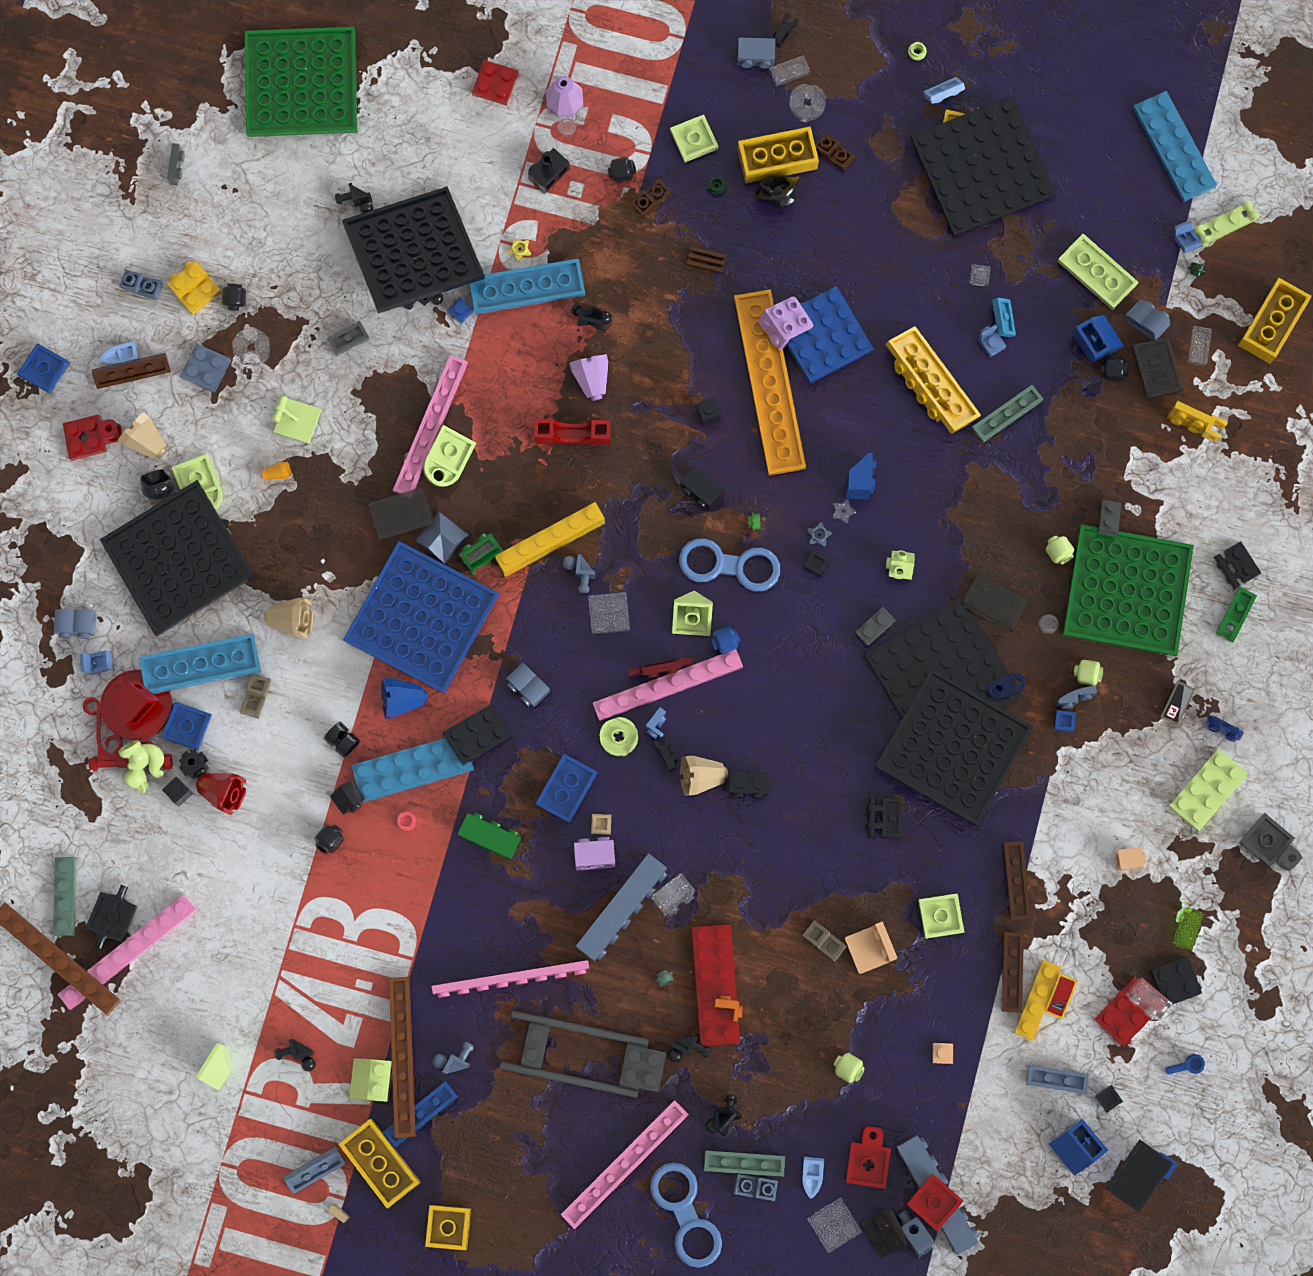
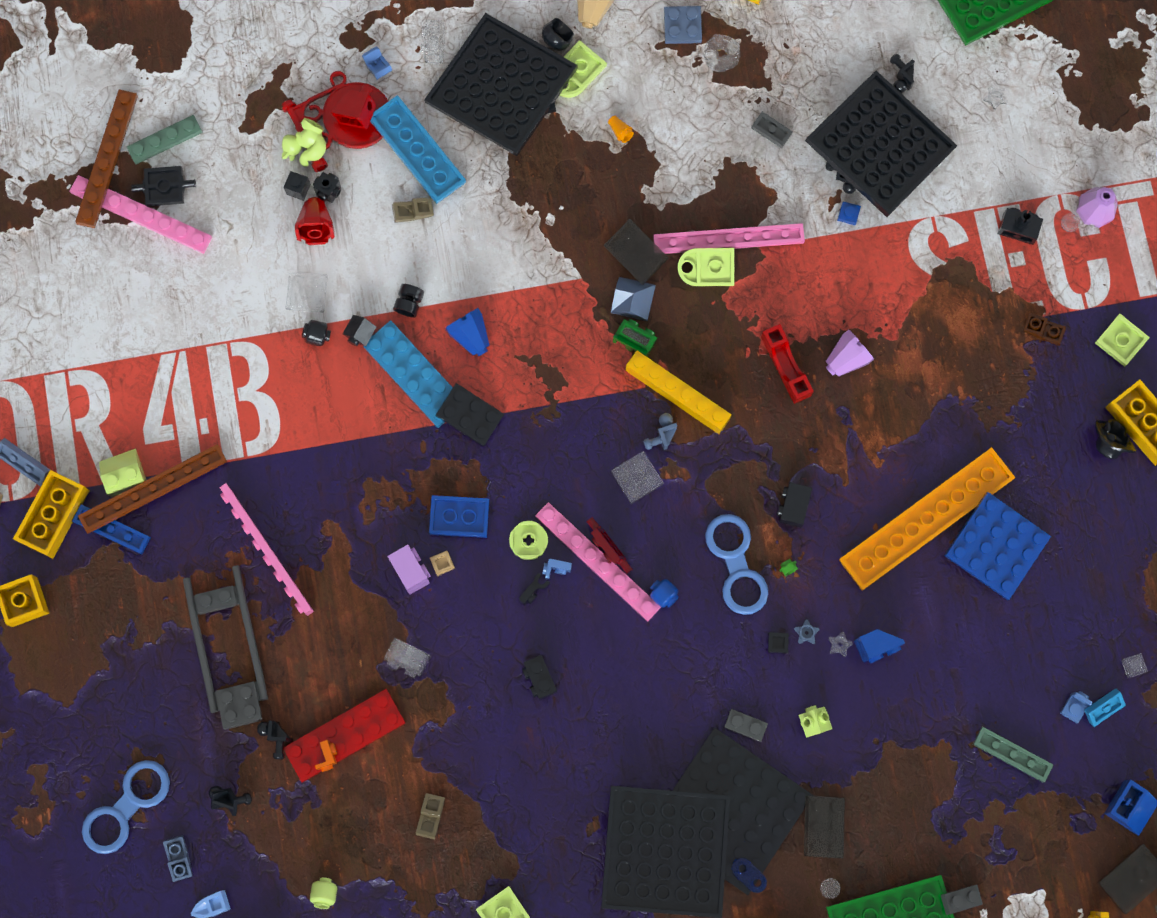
camera: 65 degrees right, 0 degrees up
sand blue brick [54,609,96,639] -> none
blue plate [161,702,212,751] -> none
yellowish green slope [196,1042,233,1090] -> none
black head [222,283,247,311] -> none
tan cone [264,598,314,639] -> none
yellowish green plate [272,395,322,444] -> none
black piece [274,1039,316,1072] -> none
blue plate [343,541,500,694] -> none
coral tile [396,811,417,831] -> none
sand blue piece [432,1042,474,1074] -> none
green brick [458,812,521,861] -> none
dark azure plate [470,259,585,315] -> none
red plate [472,60,519,106] -> none
sand blue brick [506,663,550,707] -> none
light yellow plate [507,238,531,261] -> none
bright pink plate [561,1100,689,1229] -> none
black piece [571,304,612,331] -> none
sand blue brick [576,853,668,962] -> none
black head [608,156,636,183] -> none
sand green plate [655,970,674,987] -> none
yellowish green slope [672,591,713,636] -> none
tan cone [680,756,728,796] -> none
reddish brown tile [686,246,727,274] -> none
black brick [696,398,721,427] -> none
sand green plate [704,1151,785,1177] -> none
dark green plate [707,177,725,195] -> none
lavender bracket [758,297,813,351] -> none
light nougat bracket [845,921,898,974] -> none
black plate [866,798,902,838] -> none
yellow plate [885,327,981,434] -> none
yellowish green head [1046,535,1074,565] -> none
black head [1101,357,1129,381] -> none

